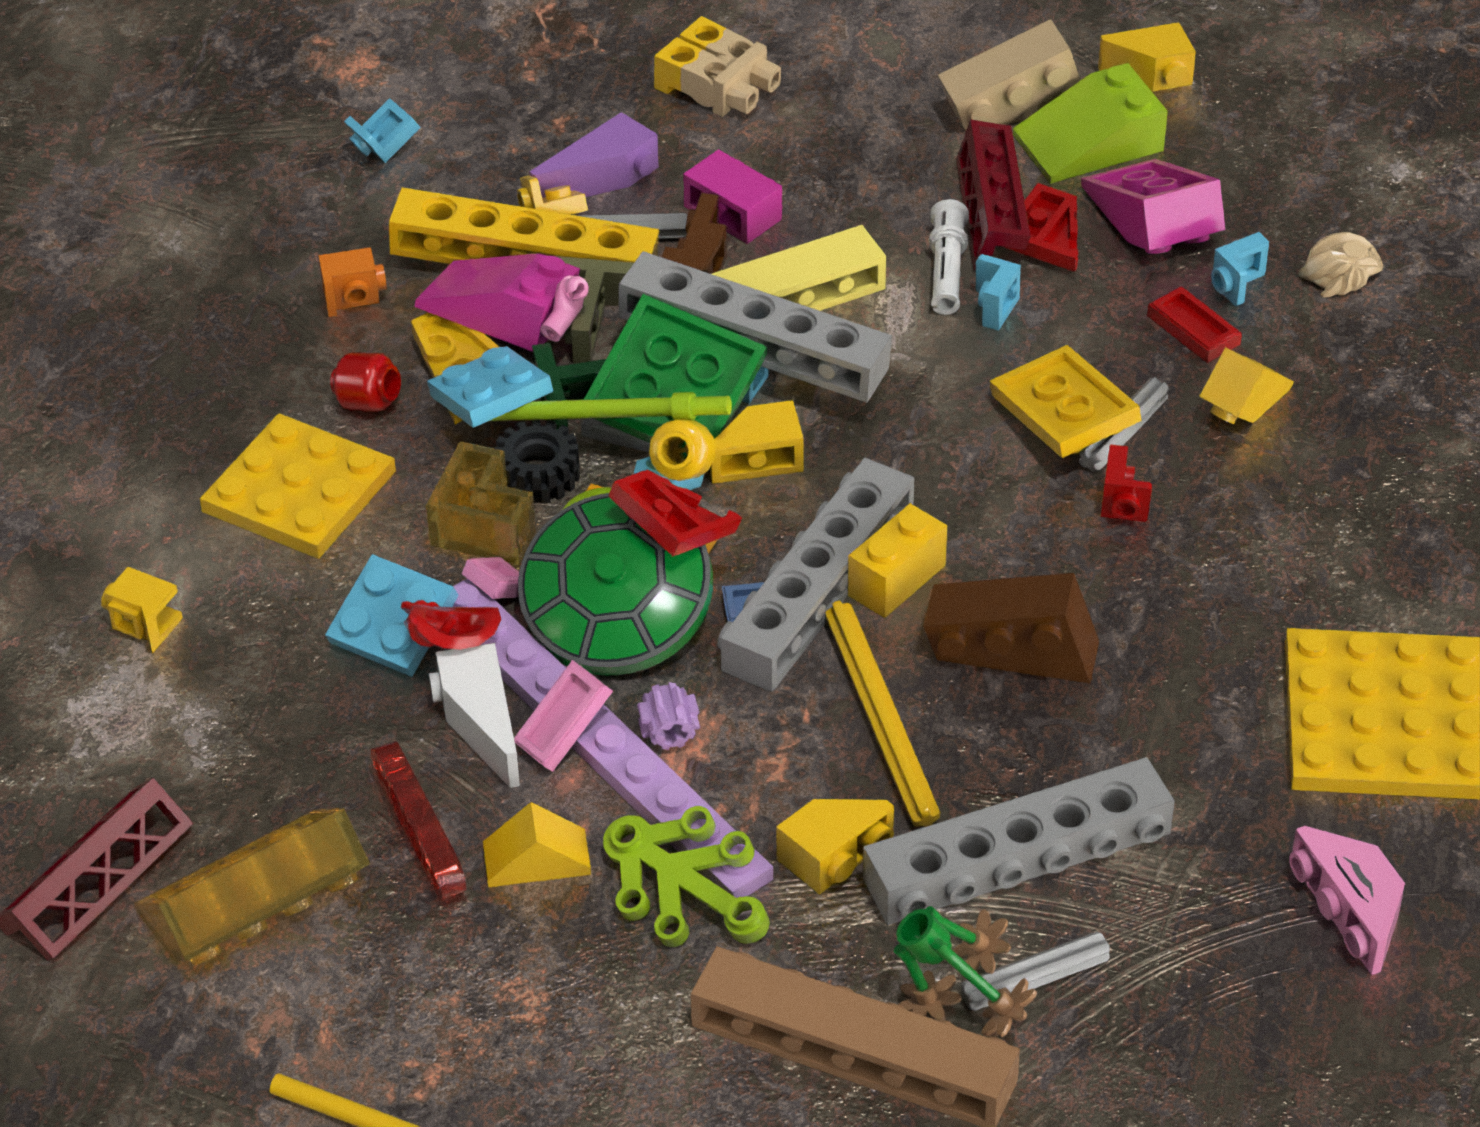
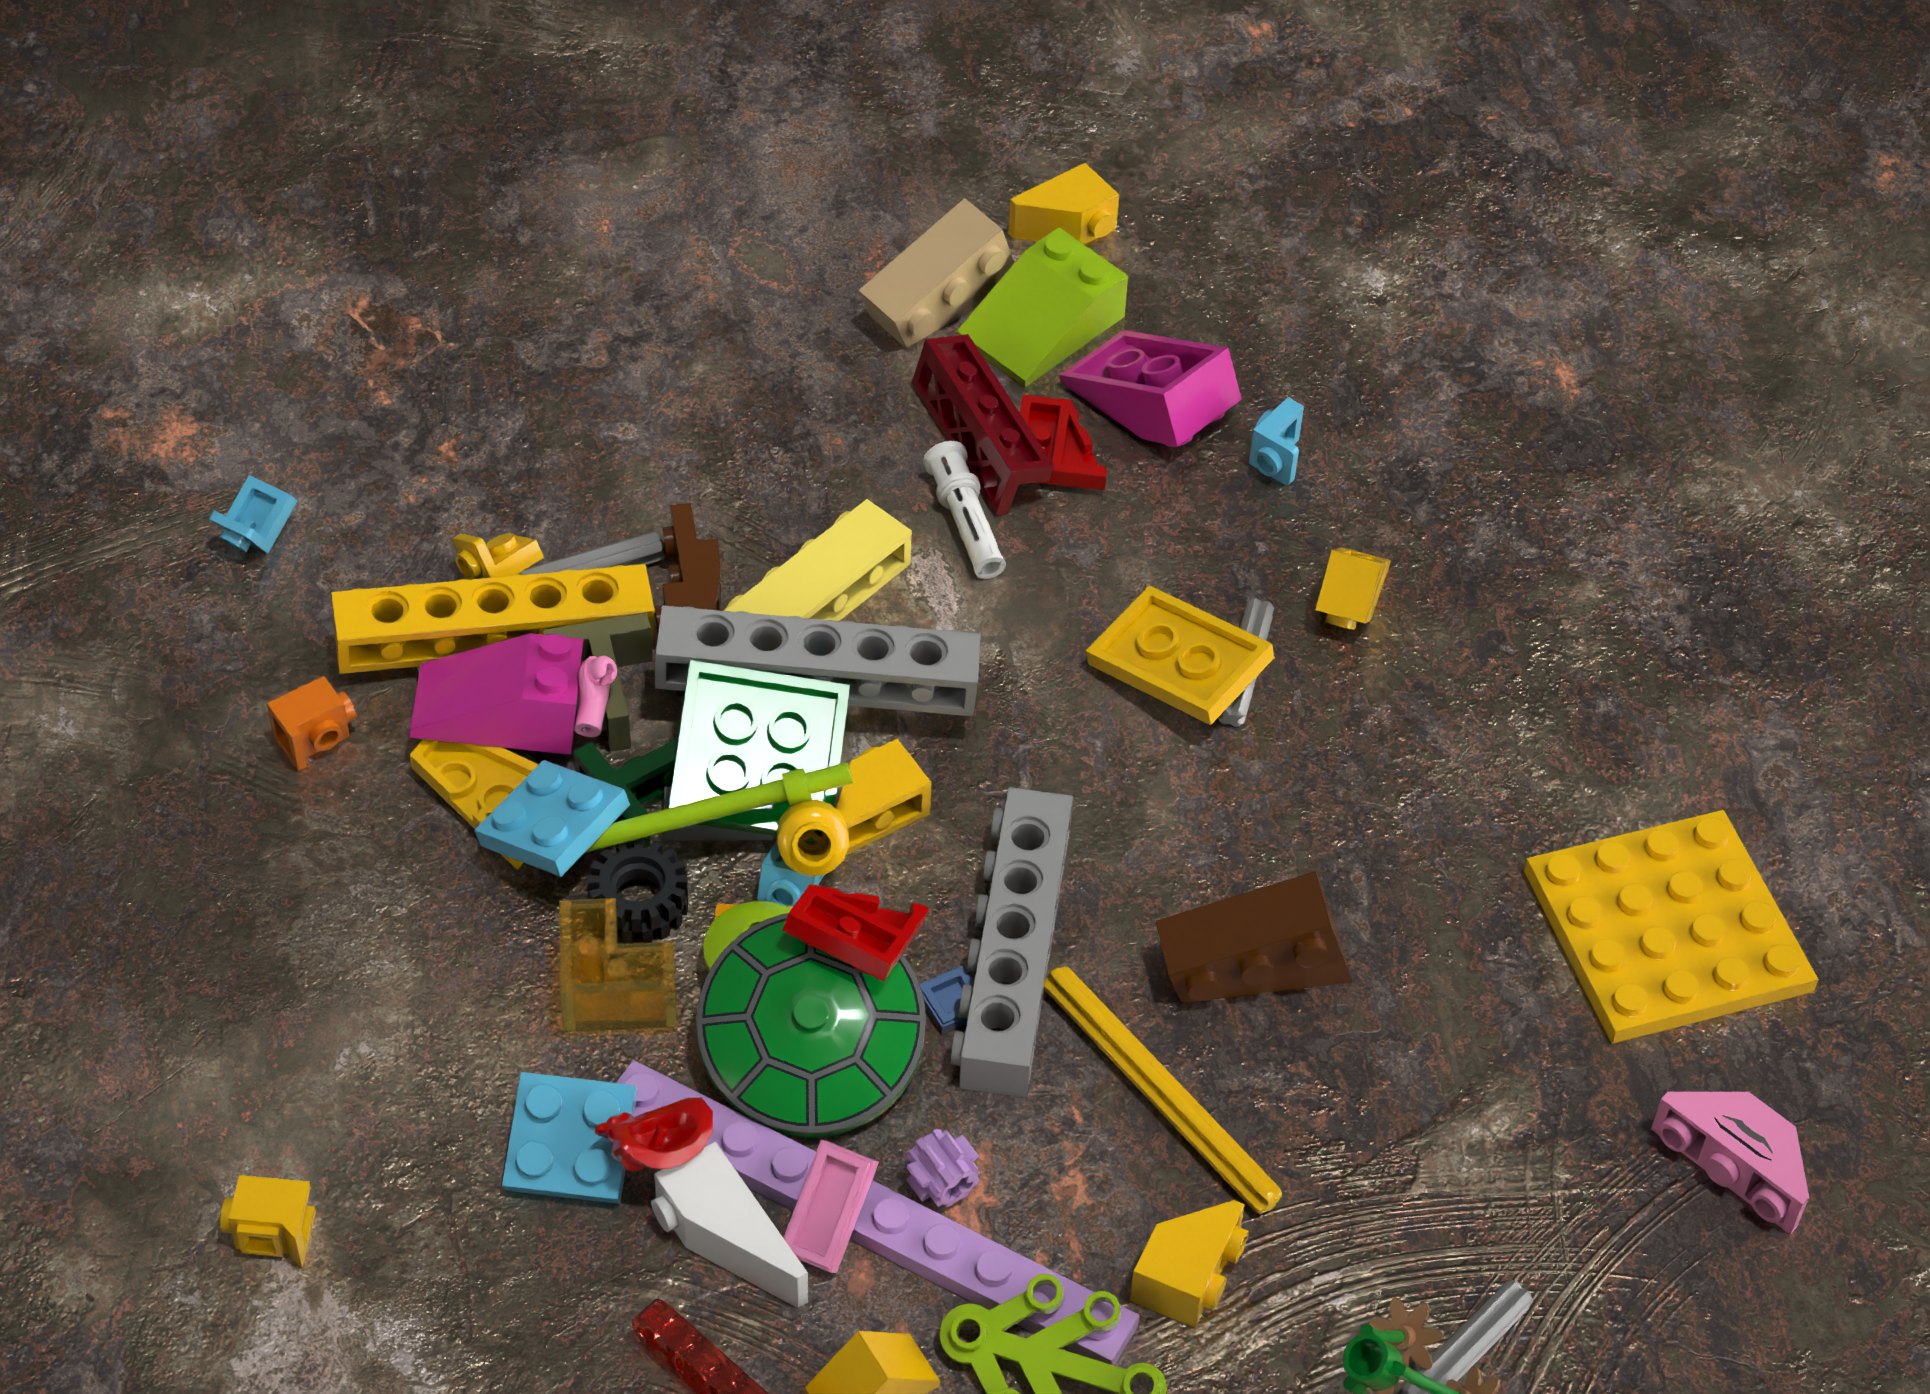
camera: 25 degrees left, 5 degrees up
yellow plate [200,413,396,559] -> none
red head [330,352,401,412] -> none
bright pink tile [461,557,519,599] -> none
medium lavender slope [529,112,659,198] -> none
tan hips [654,16,781,117] -> none
dark pink brick [683,149,782,244] -> none
yellow brick [848,503,947,618] -> none
light grey brick [863,757,1175,925] -> none
medium azure bracket [976,254,1021,331] -> none
red bracket [1100,444,1152,522] -> none
red tile [1147,286,1242,363] -> none
tan hat [1298,231,1384,297] -> none

